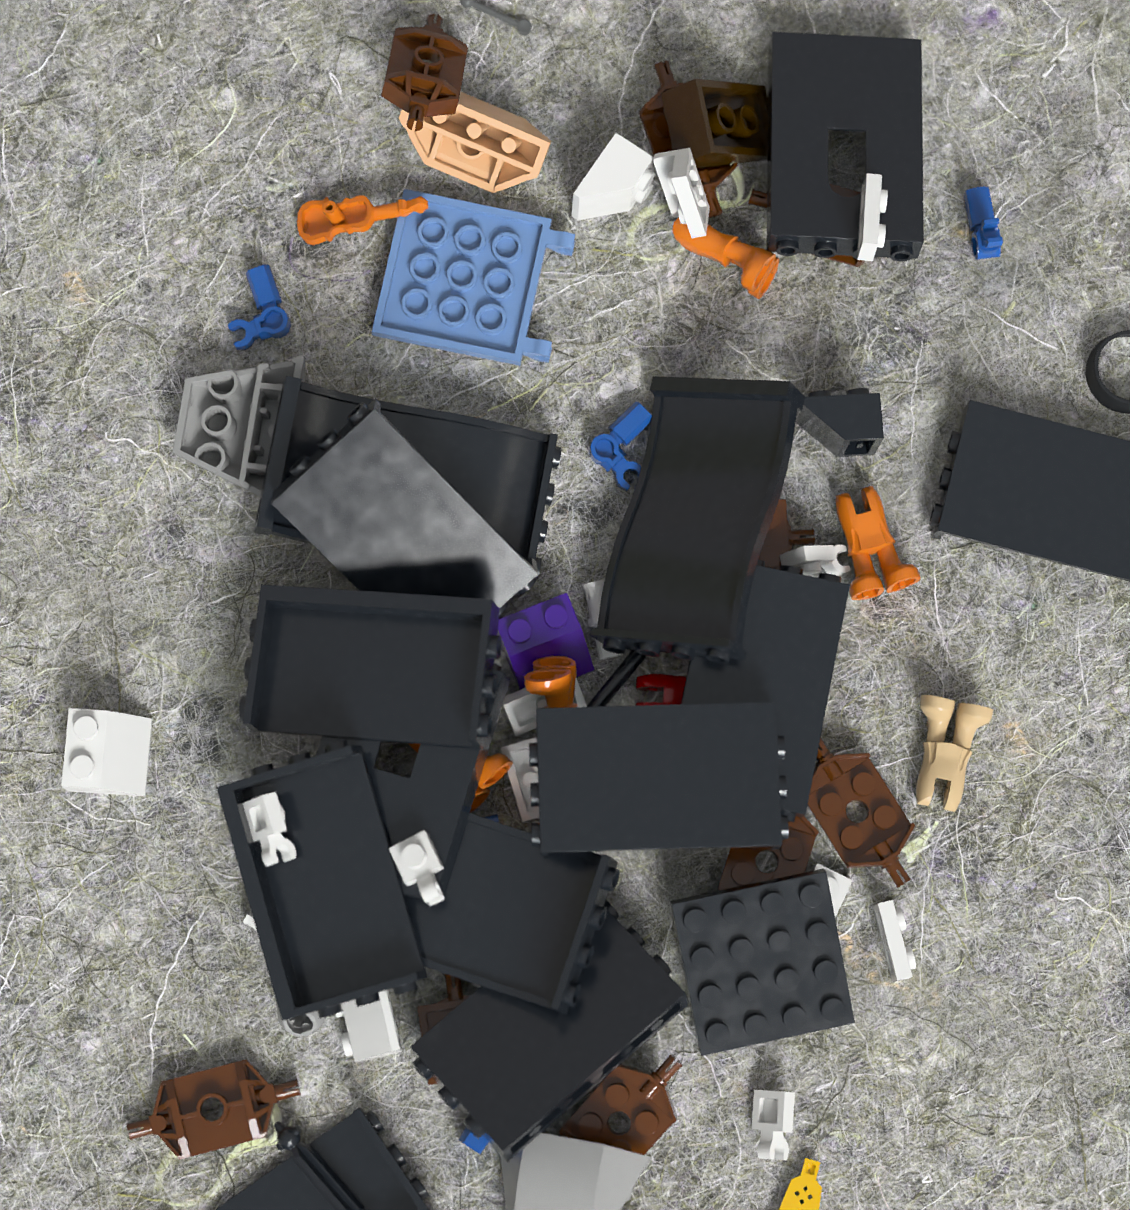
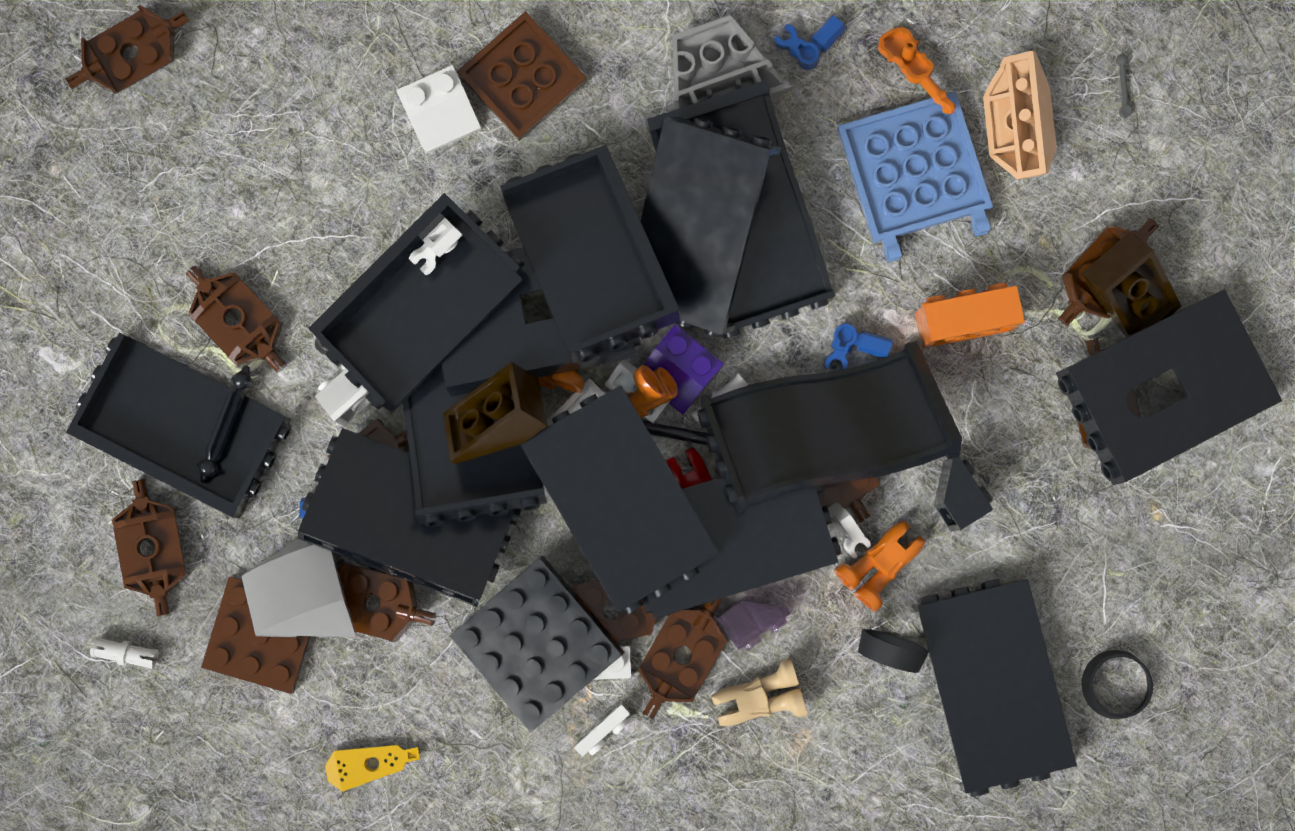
camera: 70 degrees right, 5 degrees up
reddish brown plate [381,13,468,131] -> none
white plate [389,830,445,906] -> none
white slope [572,133,655,220] -> none
white bracket [653,148,710,238] -> none
orange piece [673,217,779,299] -> none
white plate [752,1089,795,1160] -> none
white plate [857,173,888,261] -> none
blue bar [964,187,1003,260] -> none
none -> dark brown slope [443,362,547,464]
none -> reddish brown plate [457,11,587,141]
none -> clear purple slope [716,600,790,651]
none -> black tyre [858,629,929,673]
none -> orange brick [914,282,1025,349]

